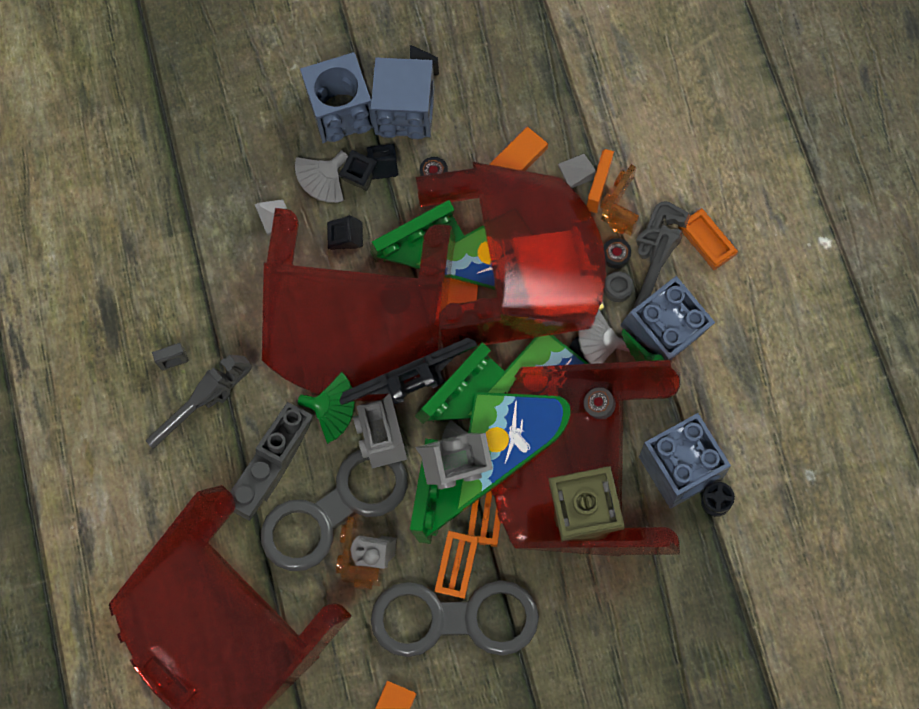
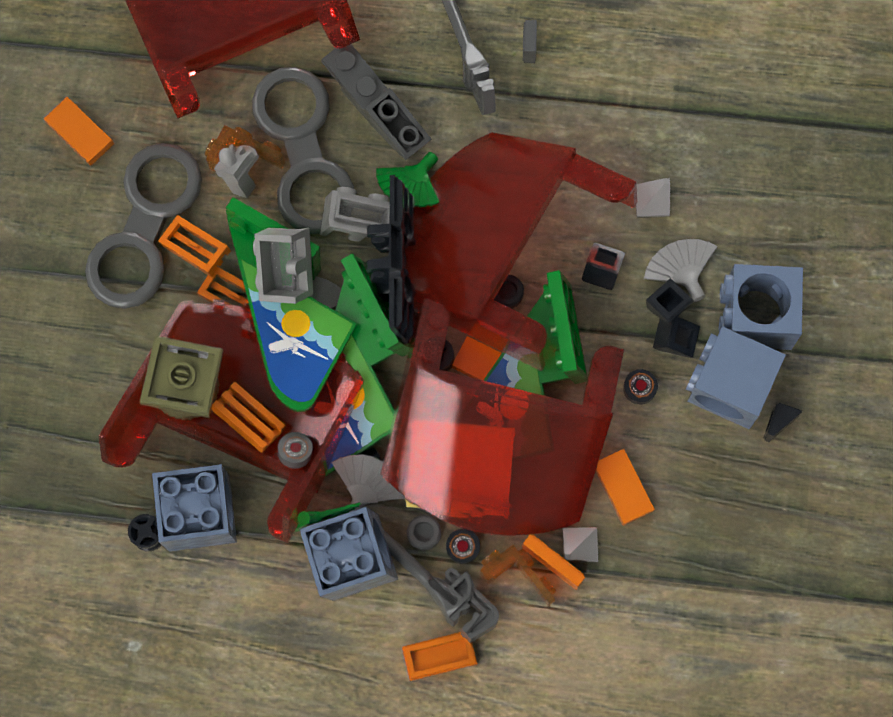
camera: 110 degrees right, 5 degrees up
none -> orange tile [211,382,286,453]

